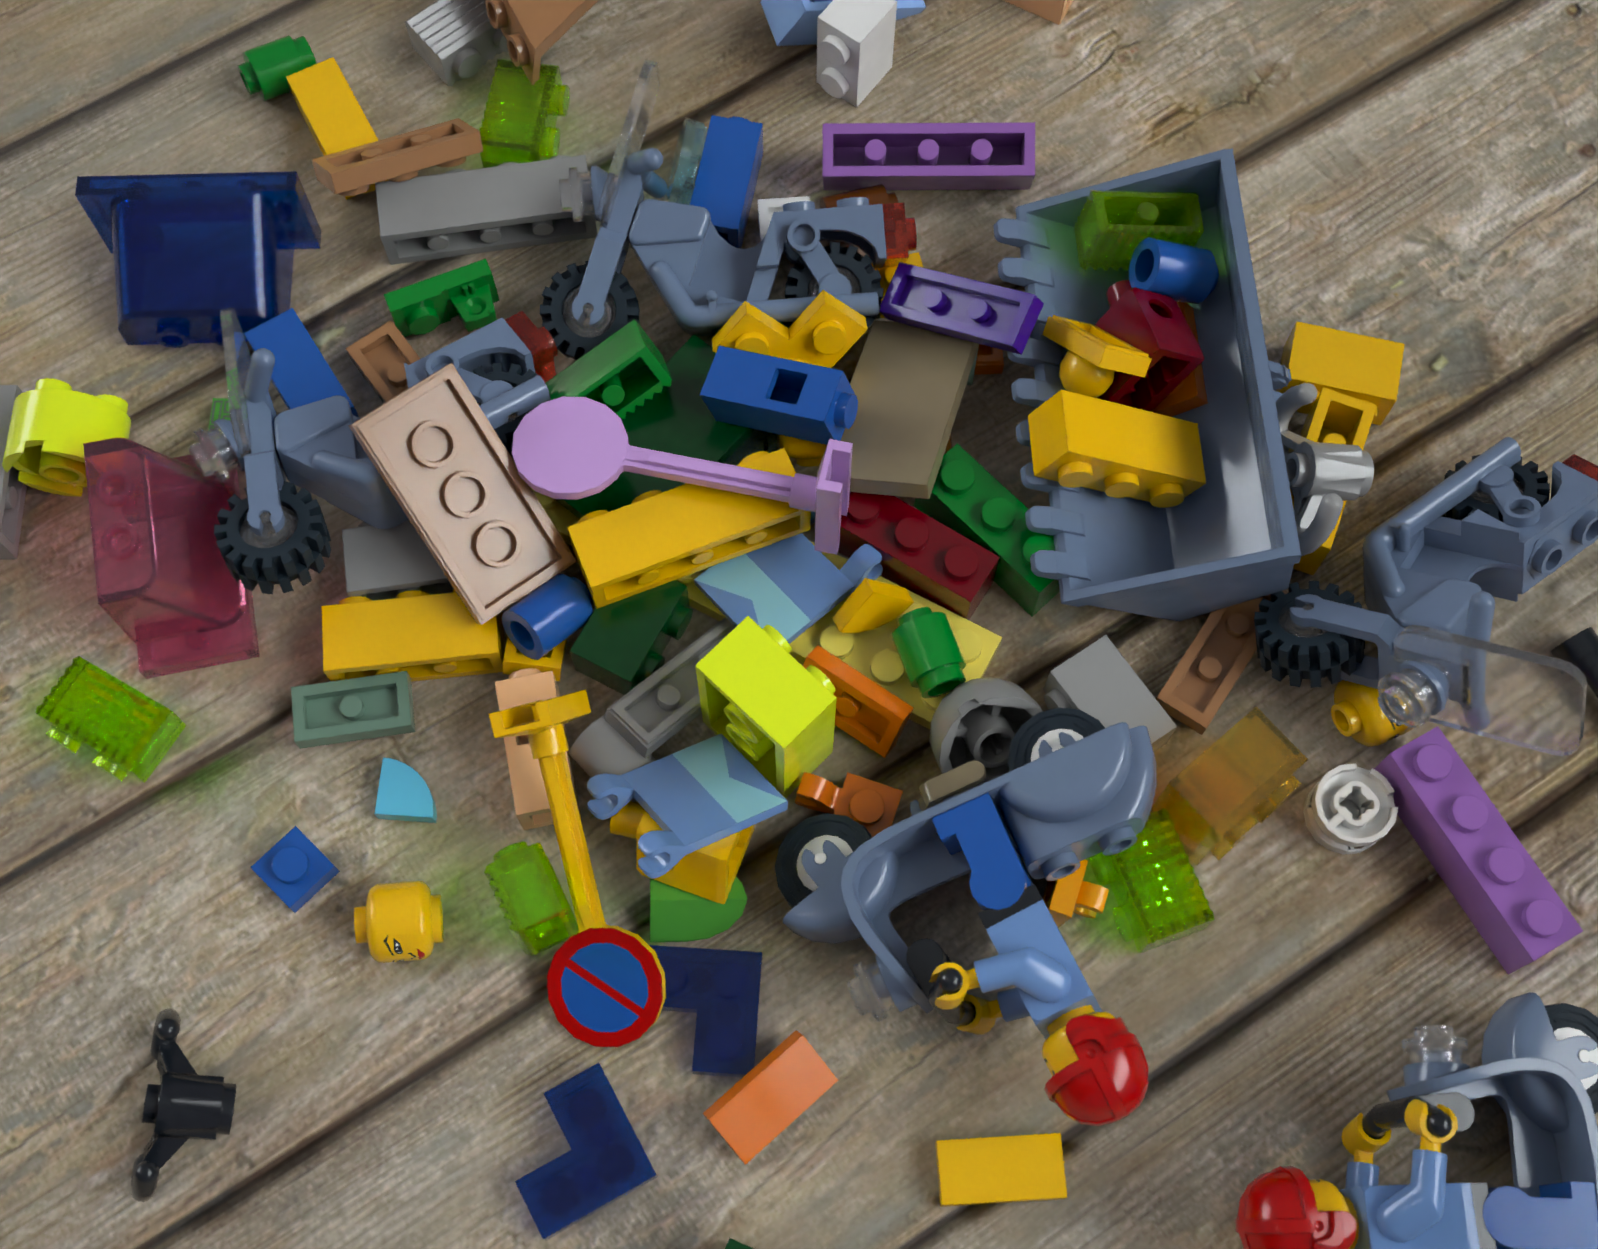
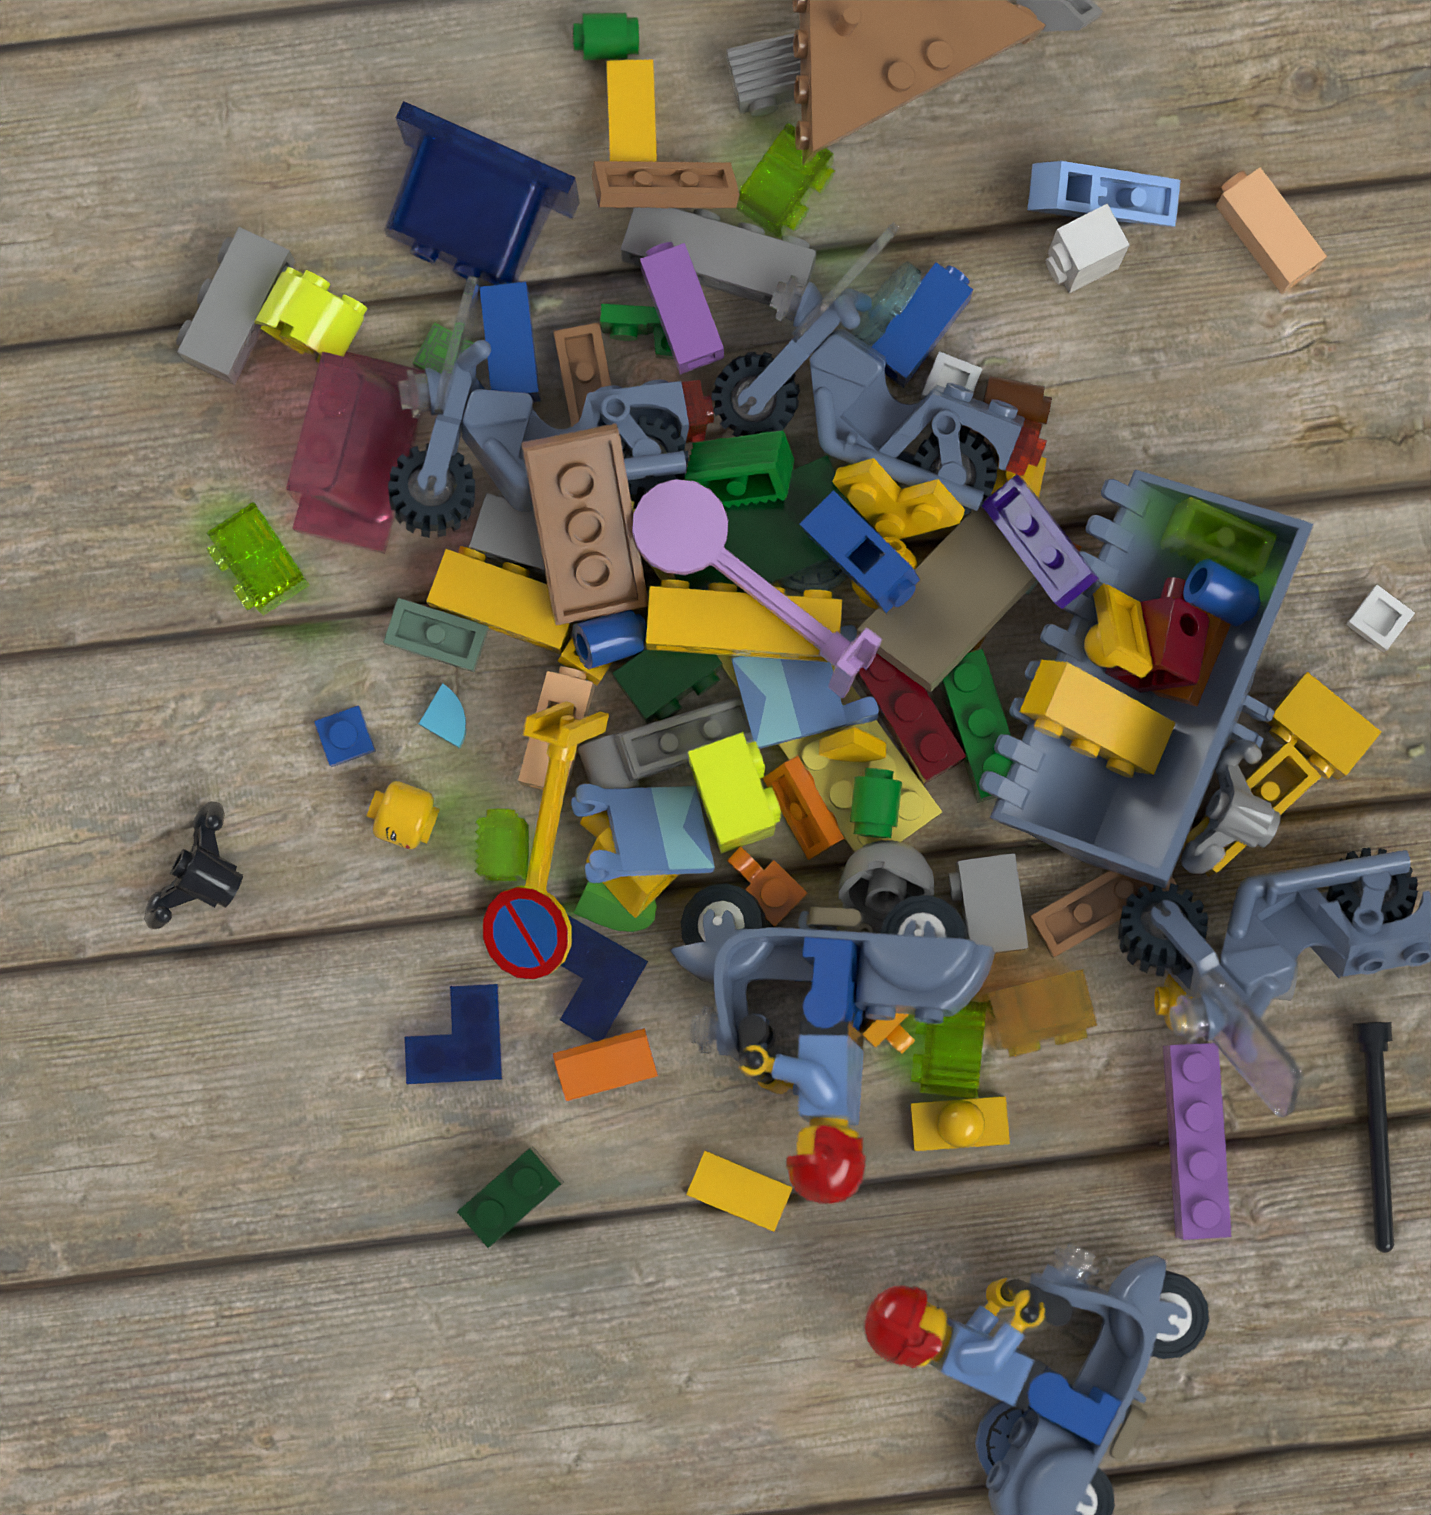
camera: 30 degrees right, 15 degrees up
medium lavender brick [822,122,1035,190] -> none
white wheel [1303,763,1398,855] -> none
none -> medium lavender brick [640,242,724,374]
none -> yellow tile [910,1096,1010,1151]
none -> white plate [1346,585,1415,653]

